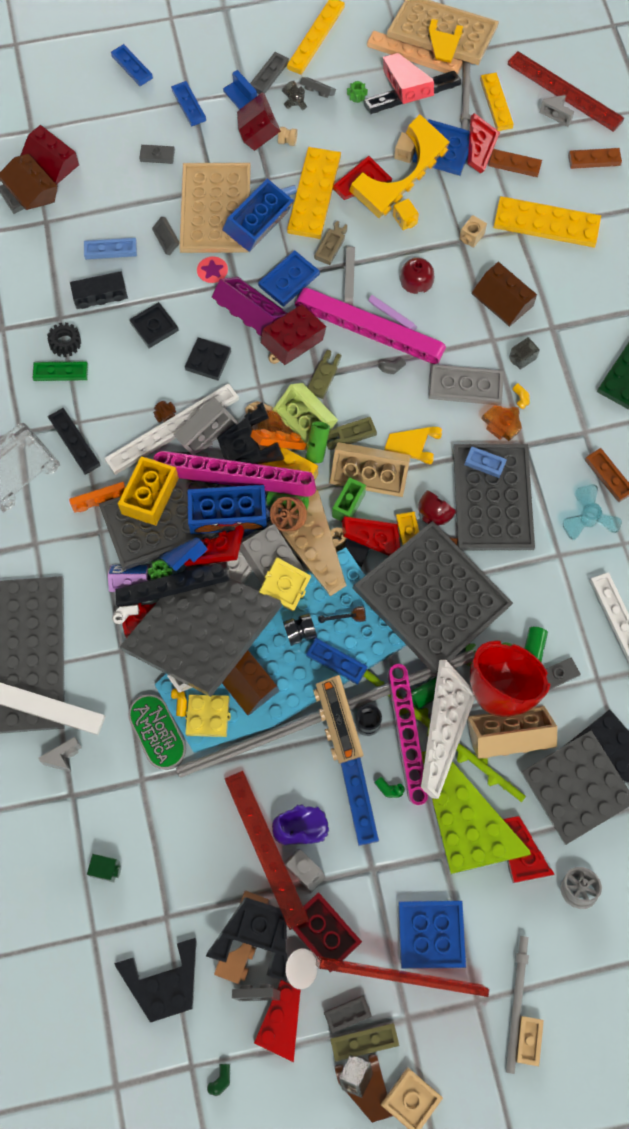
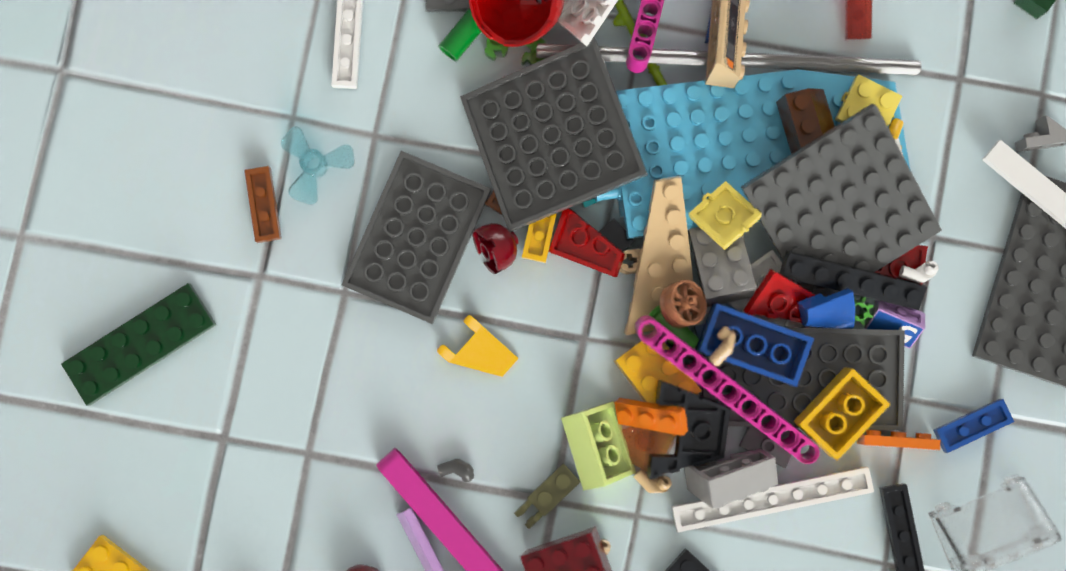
camera: 160 degrees left, 15 degrees up
tile [128,694,186,770] -> none
reddish brown gear [153,401,177,423] -> none
black wheel [283,613,317,646] -> none
bright green pin [305,421,330,463] -> none
blue tile [306,638,368,685] -> none
hinge [318,606,366,623] -> none
olive hinge [327,417,377,450] -> none
tan slope [330,442,411,497] -> none
bright green brick [332,477,366,522] -> none
black wheel [355,704,382,736] -> none
green pin [411,676,437,709] -> none
light grey tile [429,364,504,405] -> none
medium blue plate [464,447,507,478] -> none
reddish brown slope [472,261,537,327] -> none
clear orange plate [481,405,522,441] -> none
clear smoke brick [509,337,540,370] -> none
yellow arm [512,383,530,409] -> none
none -> tan arm [709,327,736,366]
none -> blue plate [933,399,1014,453]

